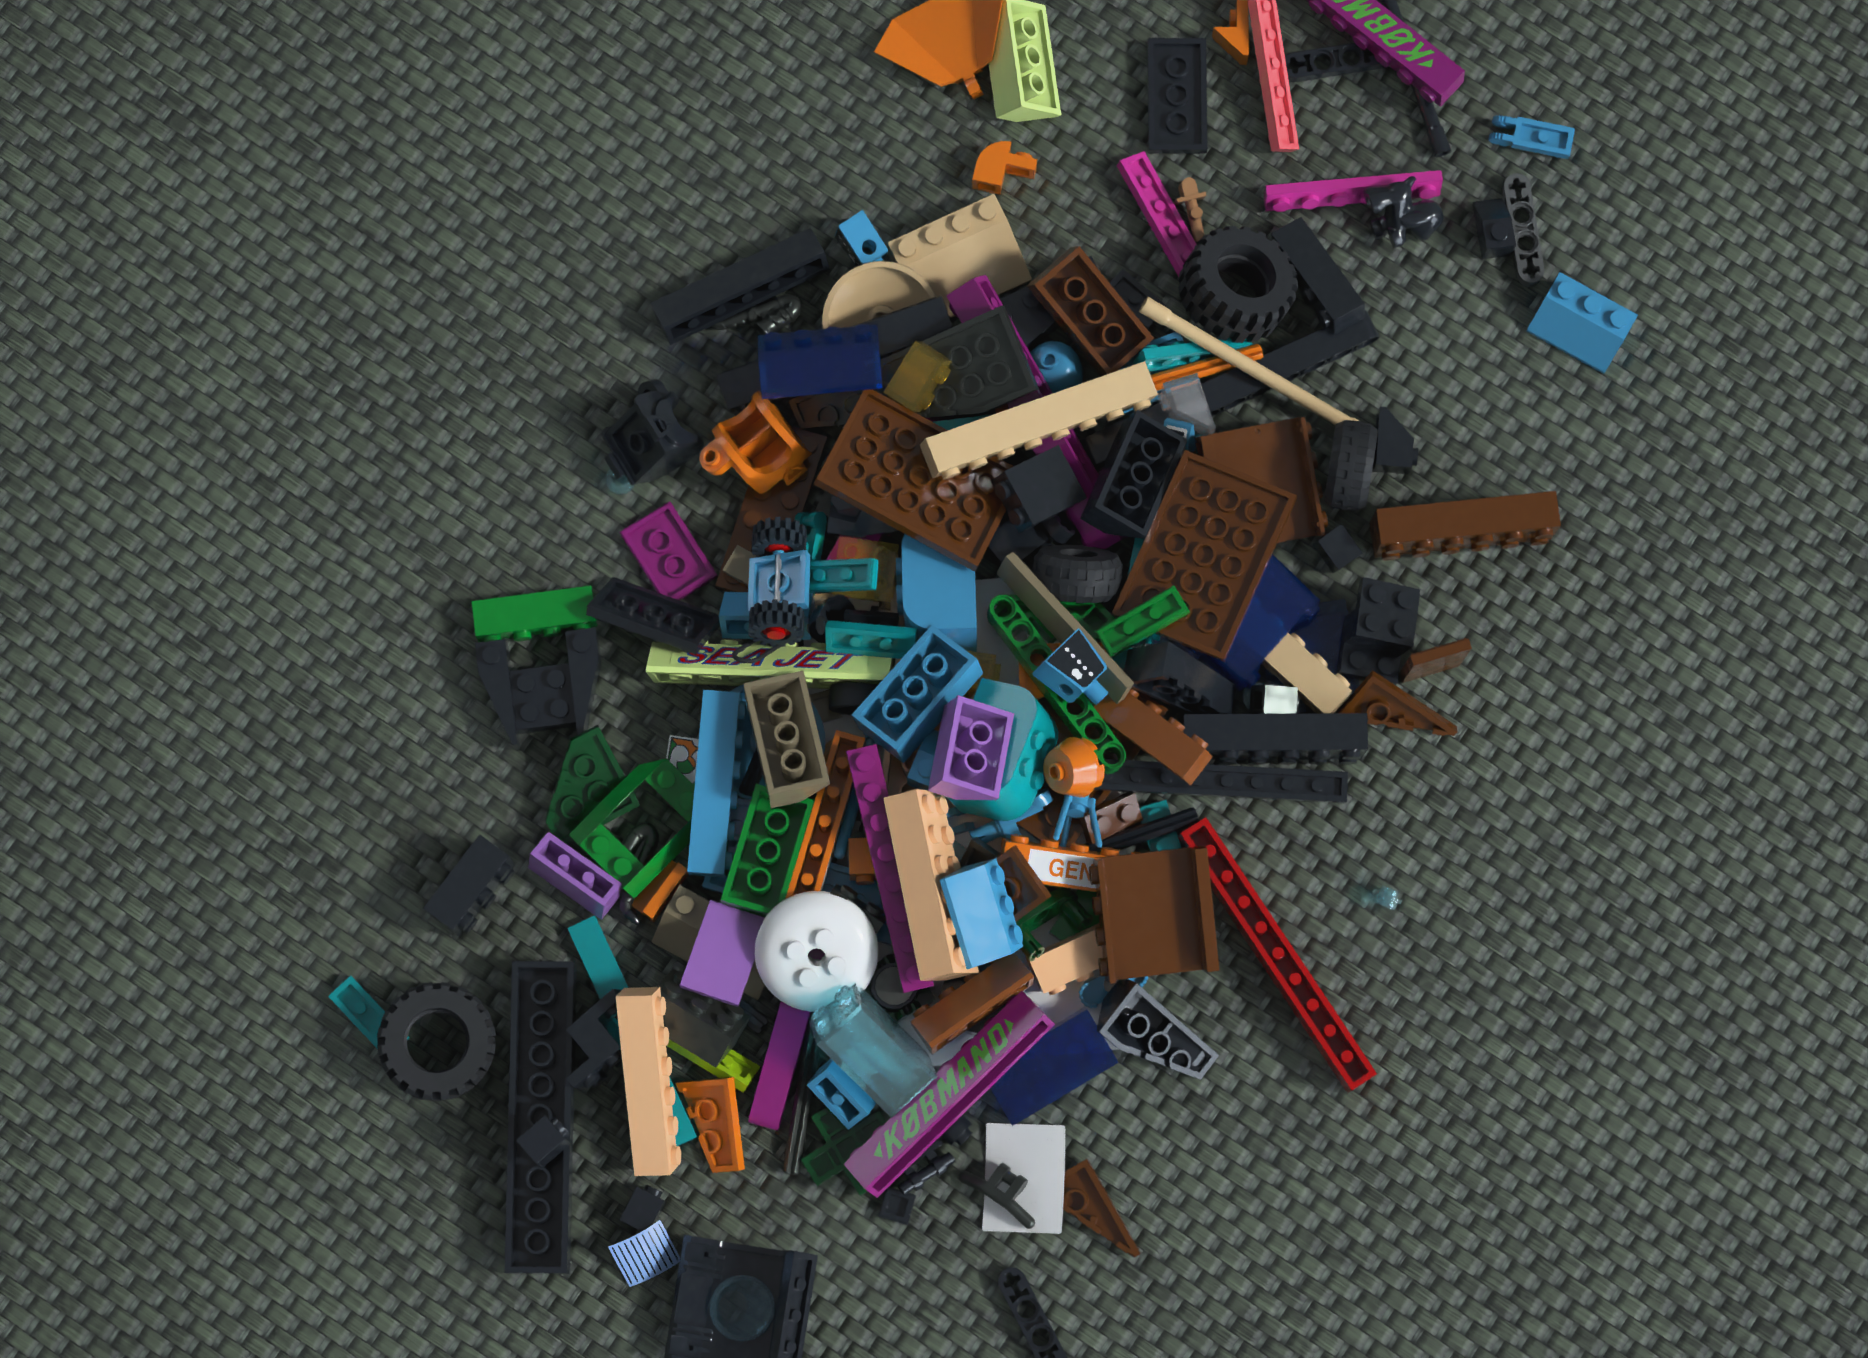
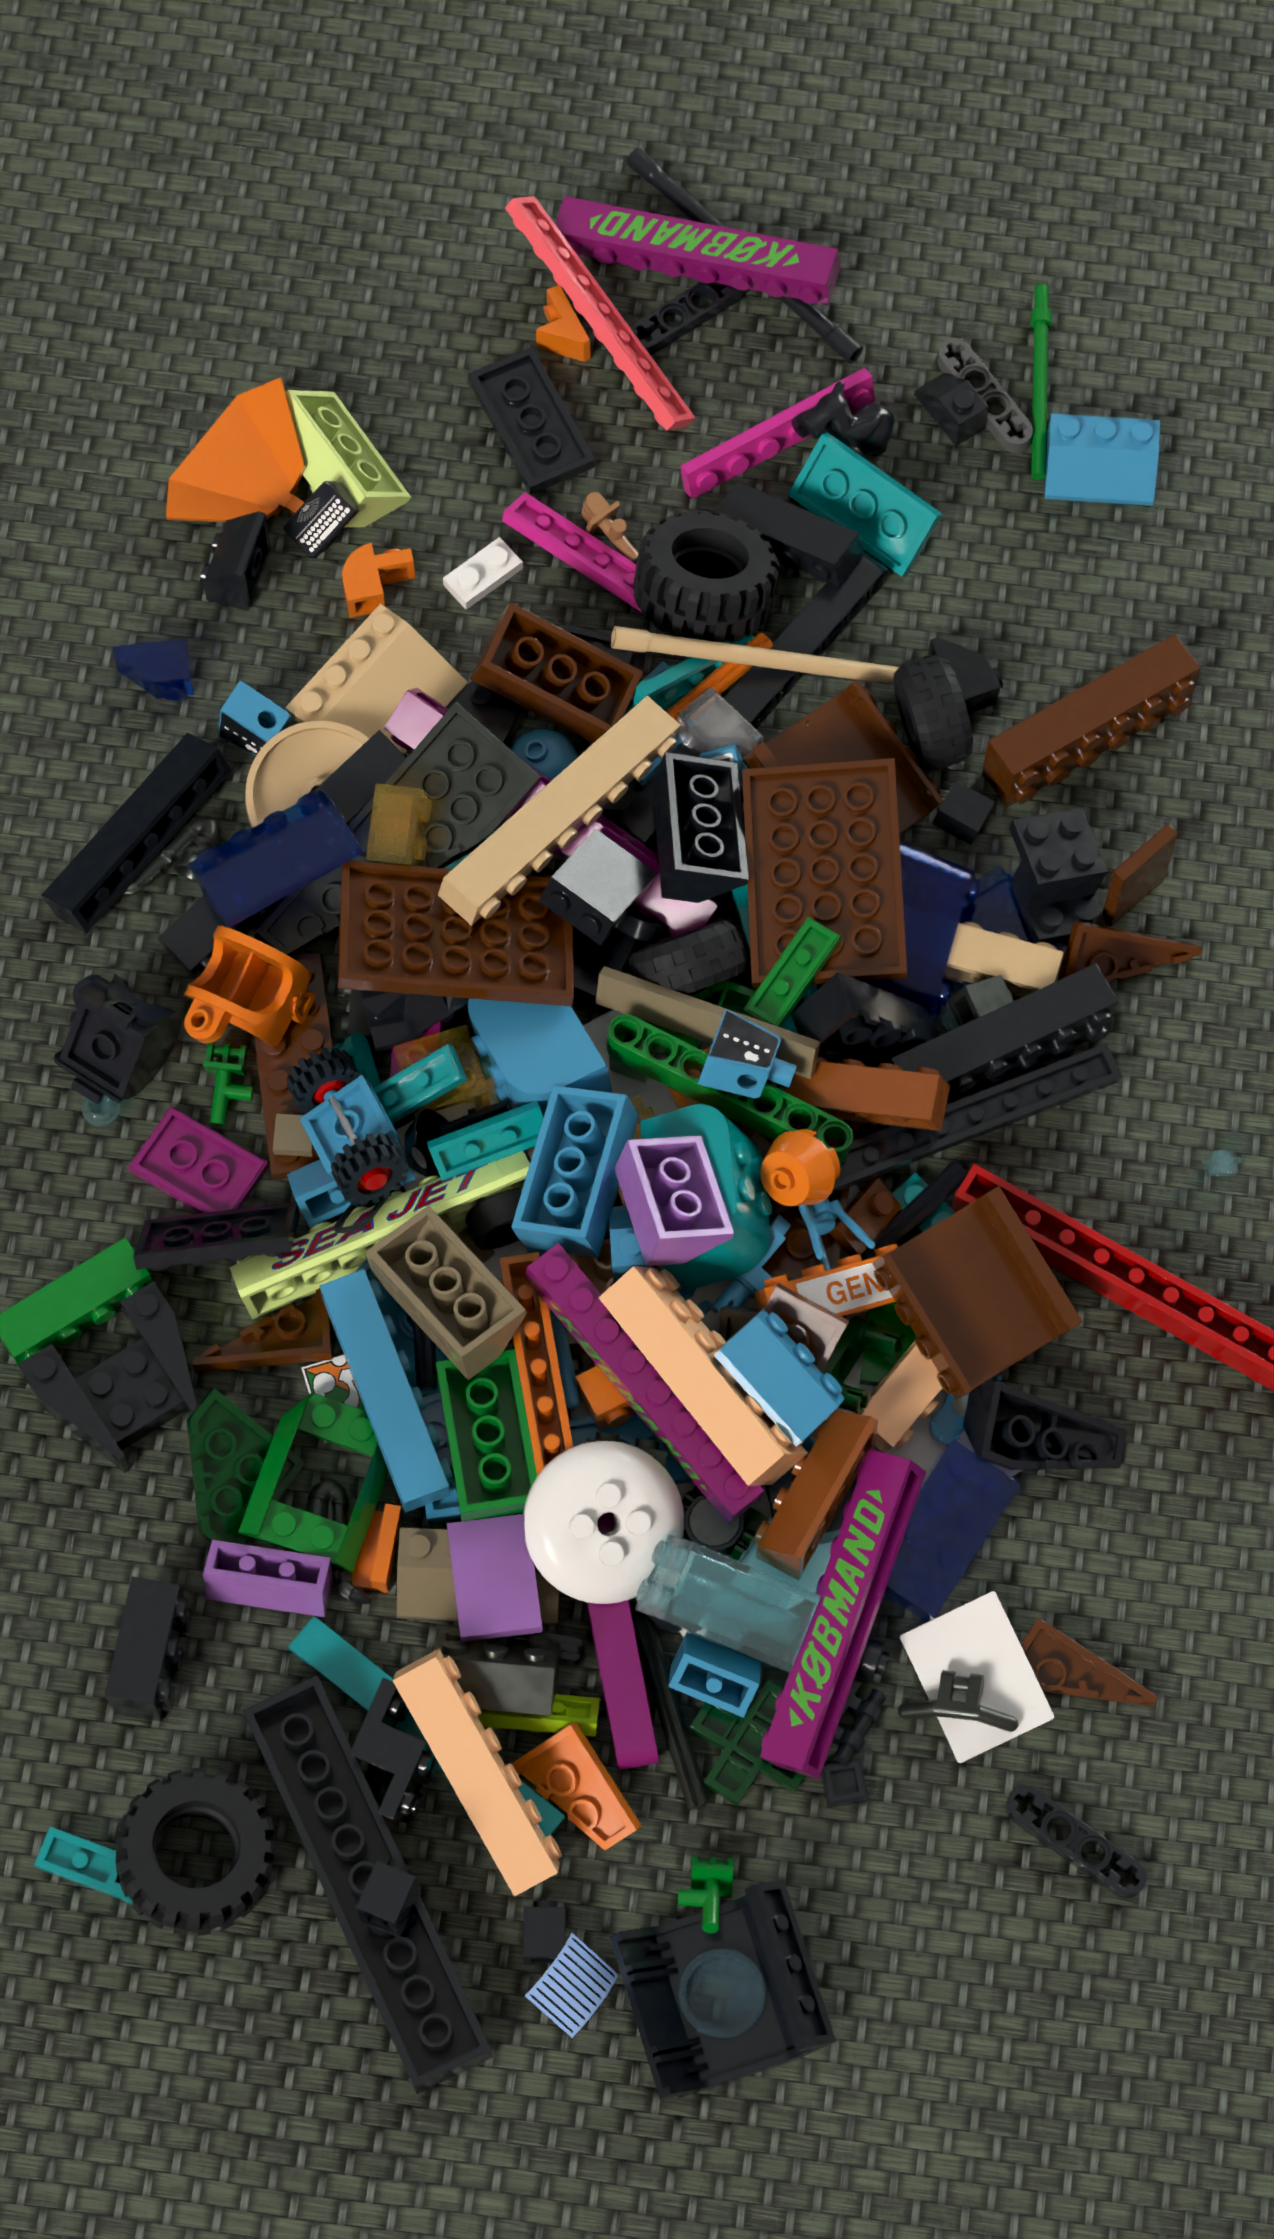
camera: 25 degrees left, 10 degrees down
dark azure hinge [1489,115,1575,159] -> none
none -> clear blue slope [112,638,194,700]
none -> reddish brown wing [193,1289,333,1373]
none -> black slope [200,511,271,611]
none -> green arm [203,1042,254,1126]
none -> slope [283,481,359,558]
none -> white plate [443,537,523,610]
none -> green arm [678,1856,734,1933]
none -> teal plate [788,432,943,577]
none -> green bar [1030,284,1052,480]

